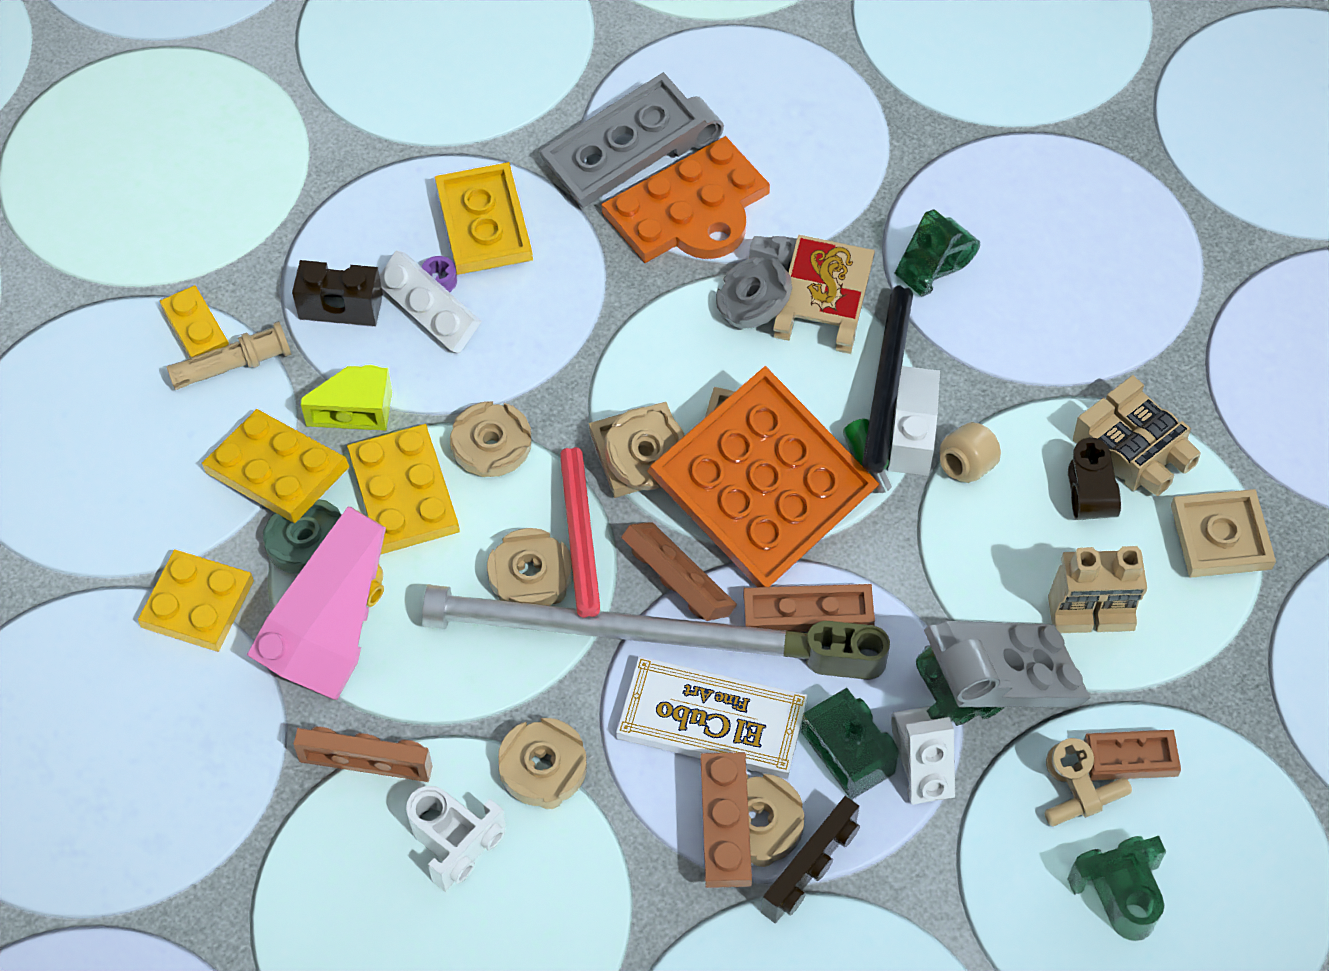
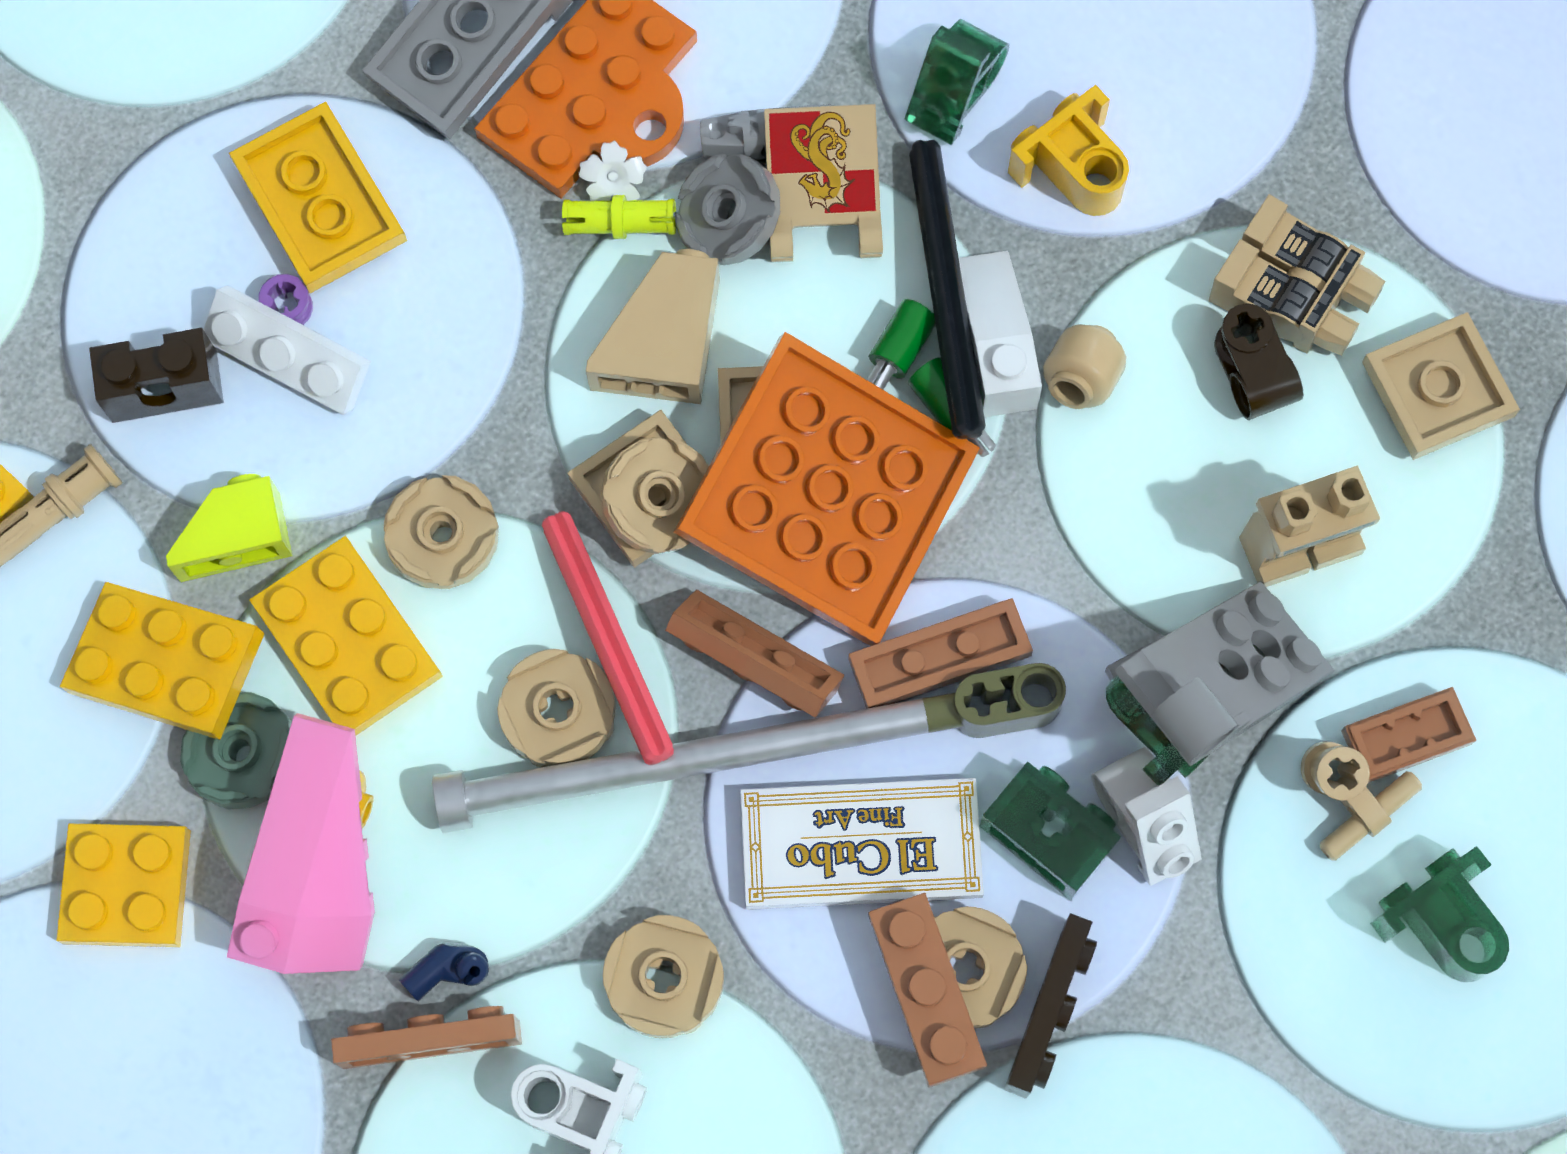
camera: 15 degrees left, 15 degrees up
none -> dark blue arm [398,943,489,1002]
none -> neon yellow pin [562,195,677,239]
none -> white plant [579,140,647,201]
none -> tan slope [586,249,720,404]
none -> green piece [867,299,936,390]
none -> yellow pin [1008,84,1129,216]

